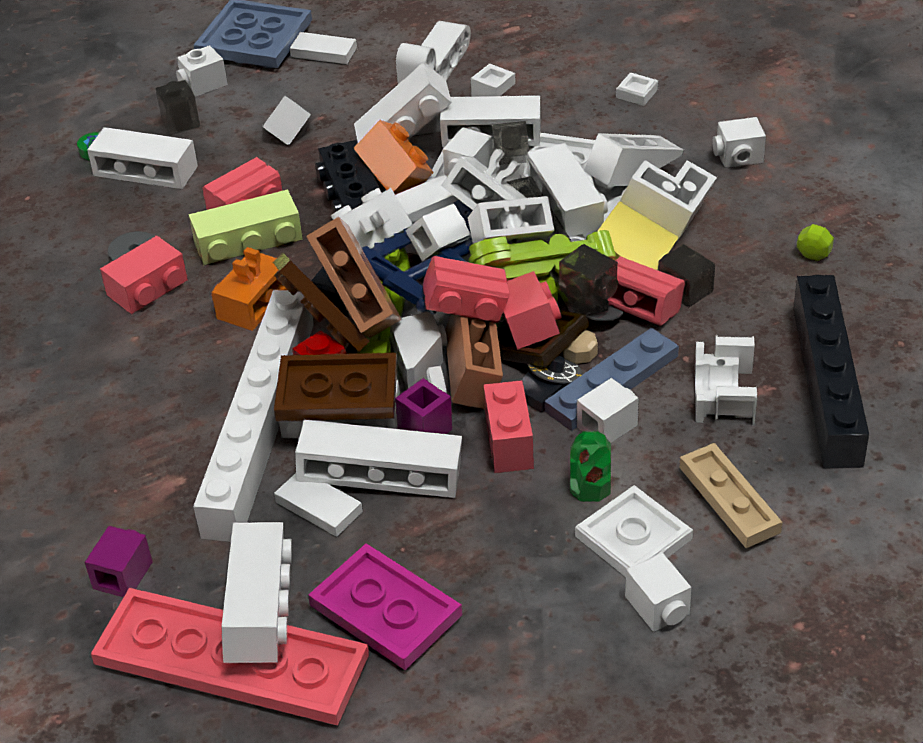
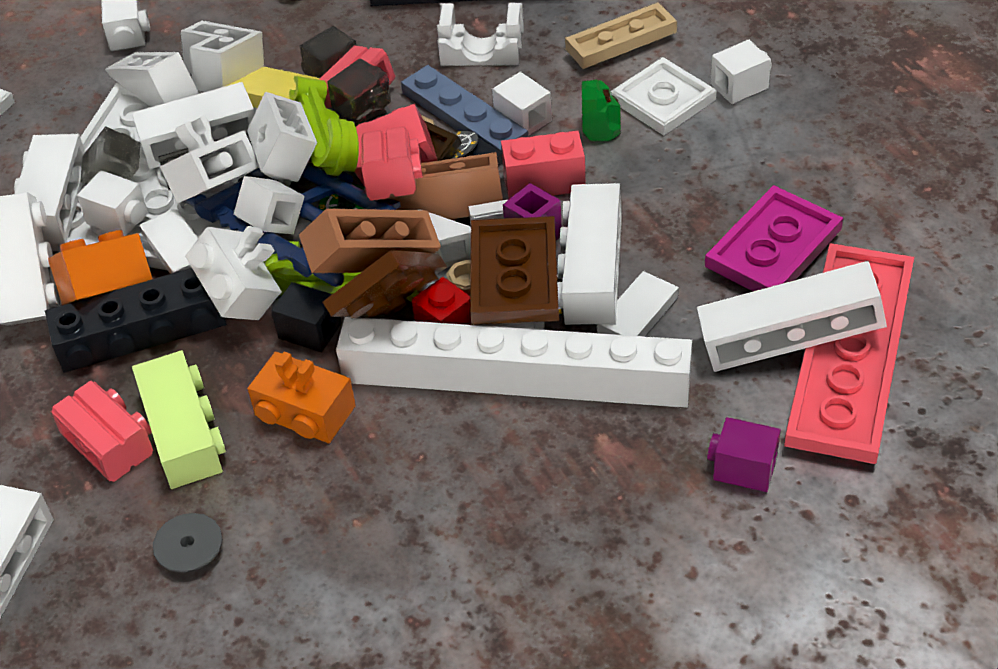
camera: 90 degrees left, 5 degrees up
coral brick [100,236,188,314] -> none

